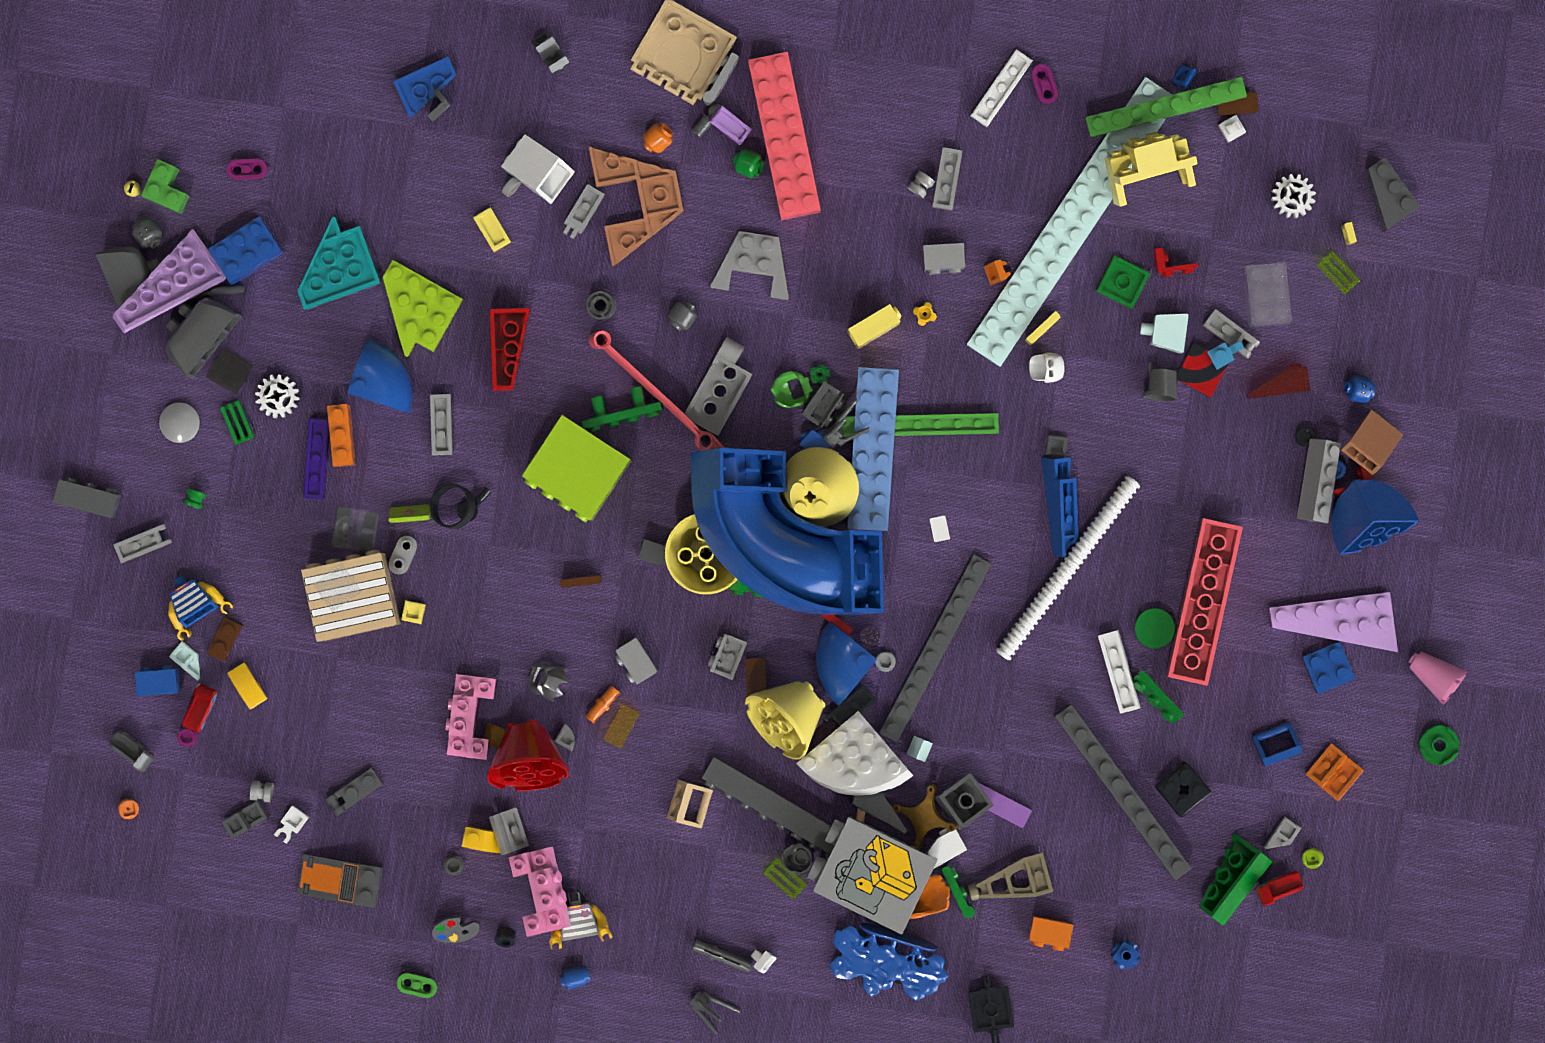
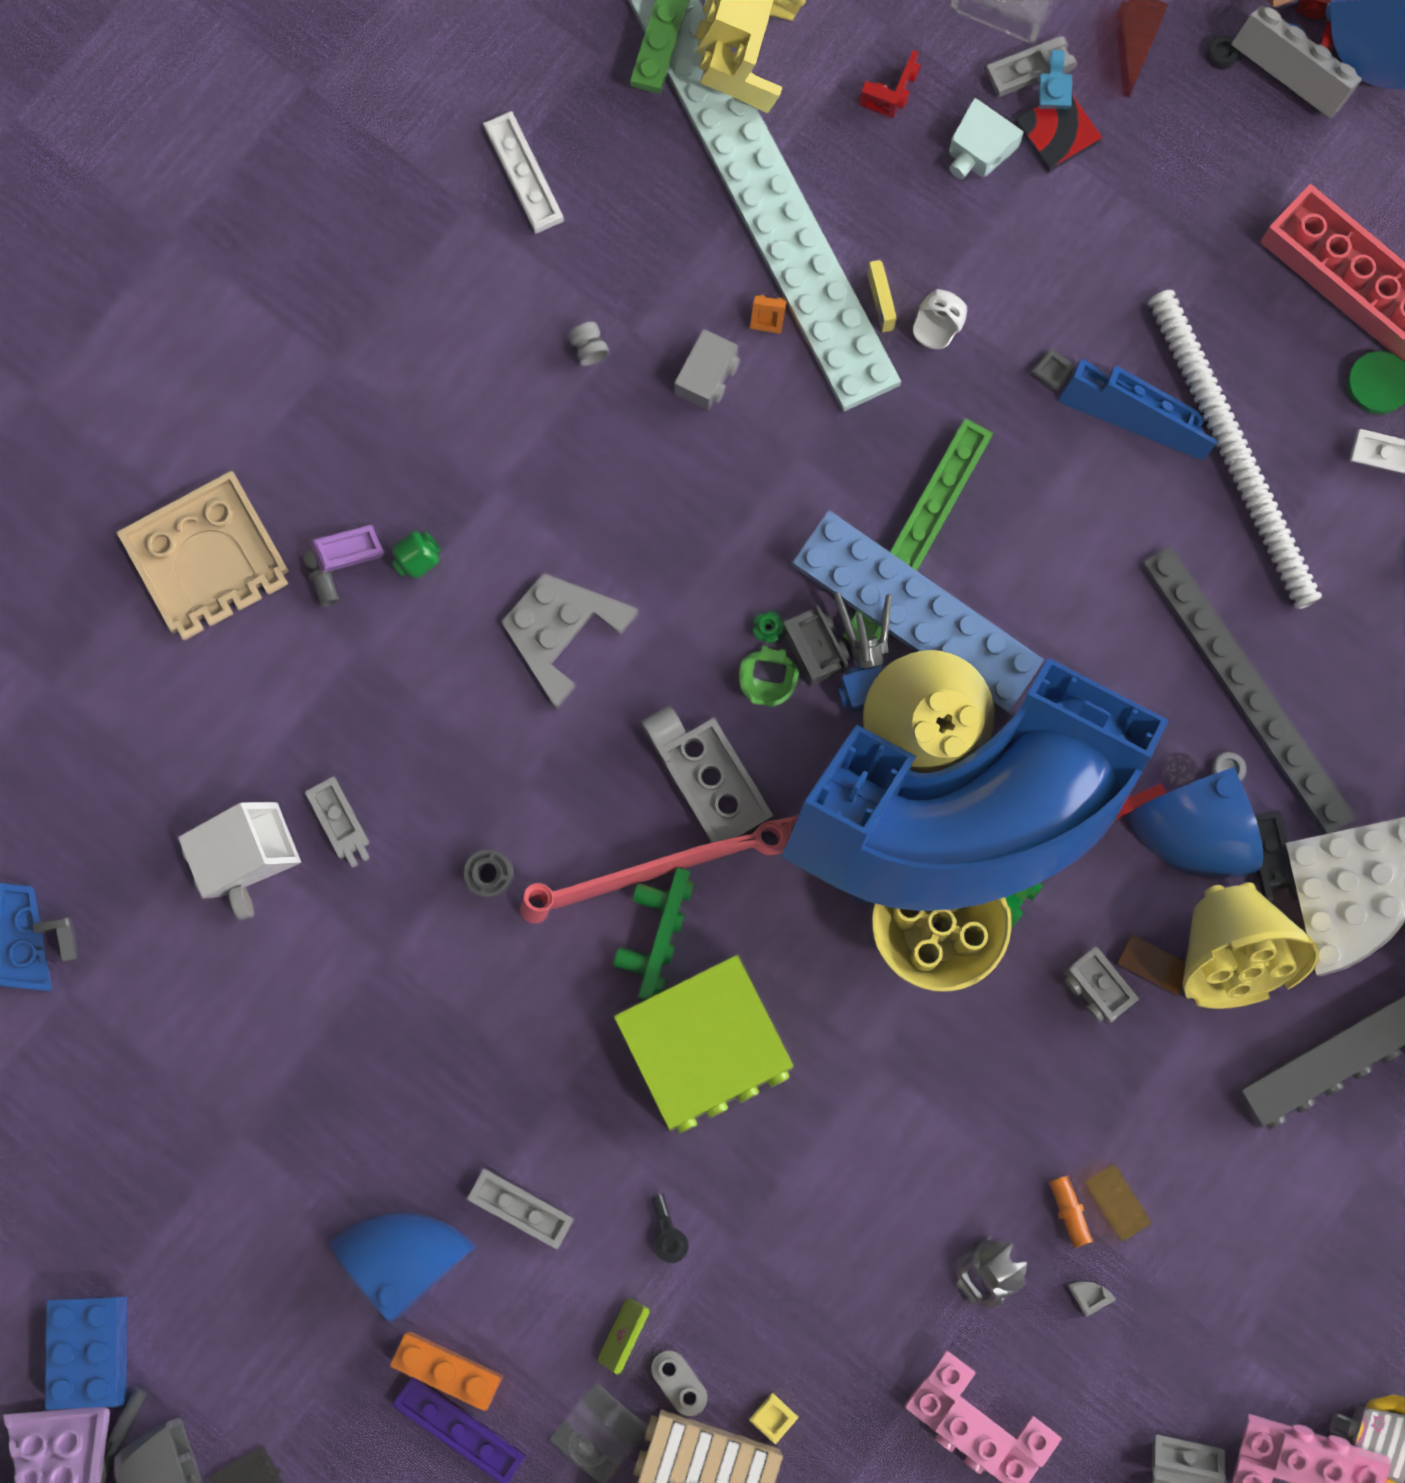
camera: 65 degrees left, 10 degrees down
white gear [255,374,300,418] -> none
teal wing [297,217,381,311] -> none
lime wing [383,260,463,357] -> none
black tyre [430,483,475,529] -> none
light yellow tile [473,207,511,252] -> none
pearl gold slope [483,723,506,748] -> none
red cone [487,720,569,791] -> none
red wedge [489,308,530,392] -> none
dark grey brick [531,30,569,73] -> none
reddish brown tile [560,575,602,588] -> none
nougat wing [589,147,684,267] -> none
light grey brick [615,637,658,685] -> none
dark grey brick [638,539,666,566] -> none
orange head [643,123,673,153] -> none
dark grey head [667,301,697,331] -> none
tan tile [667,779,713,829] -> none
light grey plate [703,52,739,106] -> none
coral brick [748,52,821,220] -> none
light yellow brick [847,304,901,349] -> none
light aqua slope [907,736,933,762] -> none
yellow plate [913,302,937,326] -> none
white sticker [930,516,950,542] -> none
light grey plate [932,147,962,211] -> none
magenta plate [1031,64,1058,105] -> none
green tile [1096,255,1150,310] -> none
dark grey hat [1142,362,1177,402] -> none

